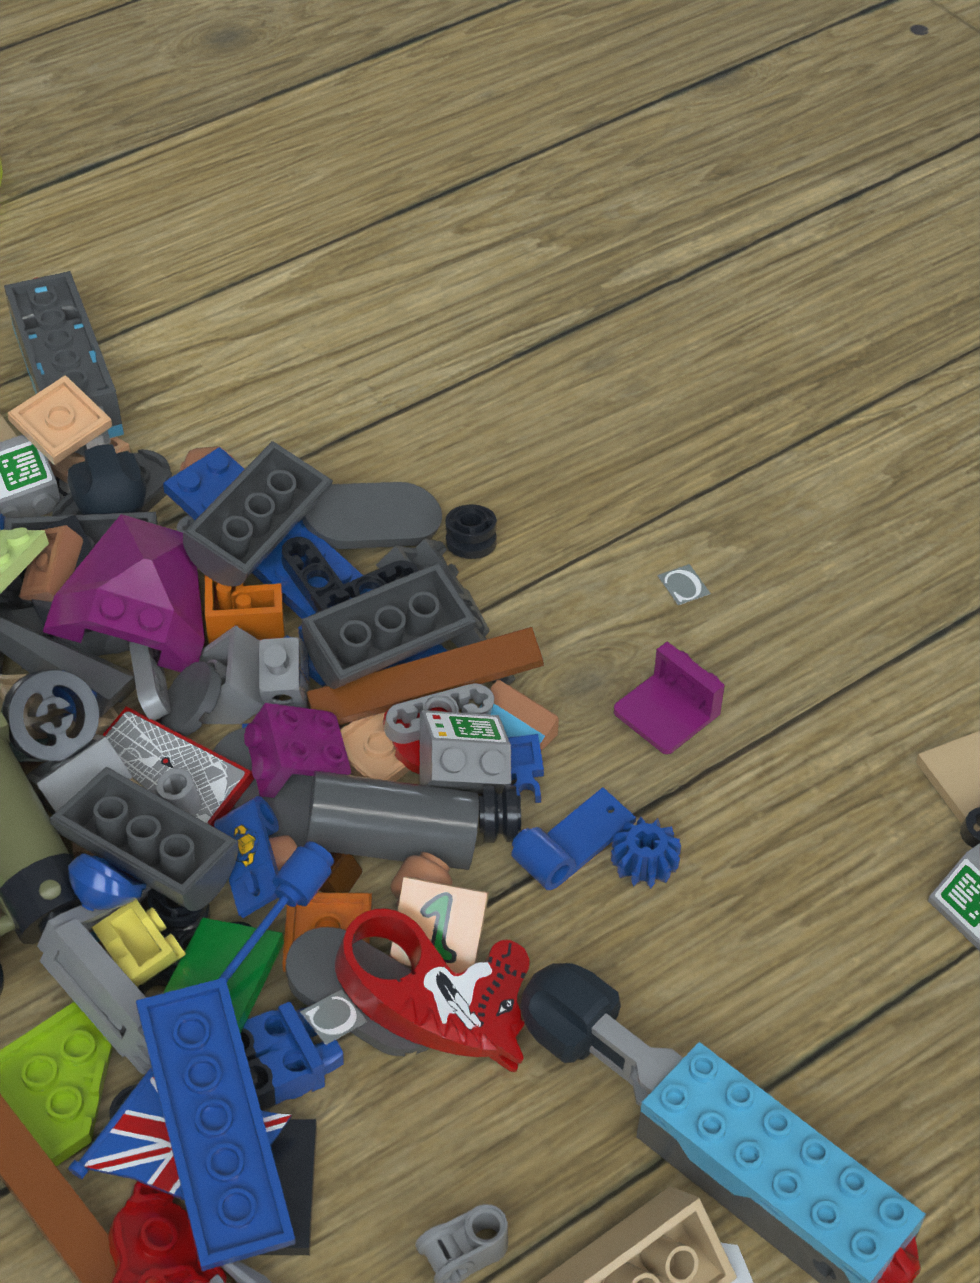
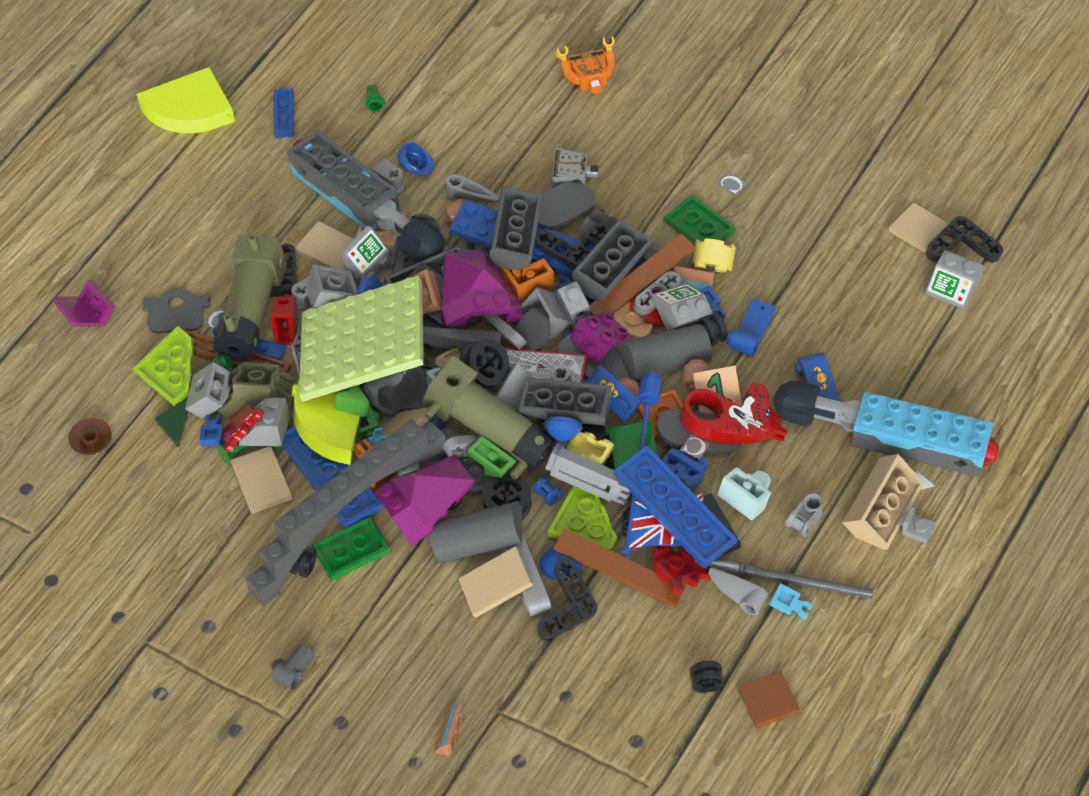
camera: 20 degrees left, 5 degrees up
light nougat tile [7,375,112,465] -> none
black wheel [445,504,497,559] -> none
blue gear [611,817,681,888] -> none
magenta bracket [613,641,725,754] -> none
none -> blue tile [274,88,295,138]
none -> green cone [365,85,385,112]
none -> light grey piece [369,158,405,194]
none -> blue hat [397,142,434,176]
none -> light grey piece [446,174,500,202]
none -> blue bush [533,477,562,506]
none -> light grey torso [552,149,599,188]
none -> orange torso [555,36,615,94]
none -> green tile [663,195,736,245]
none -> light yellow cylinder [691,239,736,273]
none -> light aqua brick [718,467,771,521]
none -> blue door [794,352,841,402]

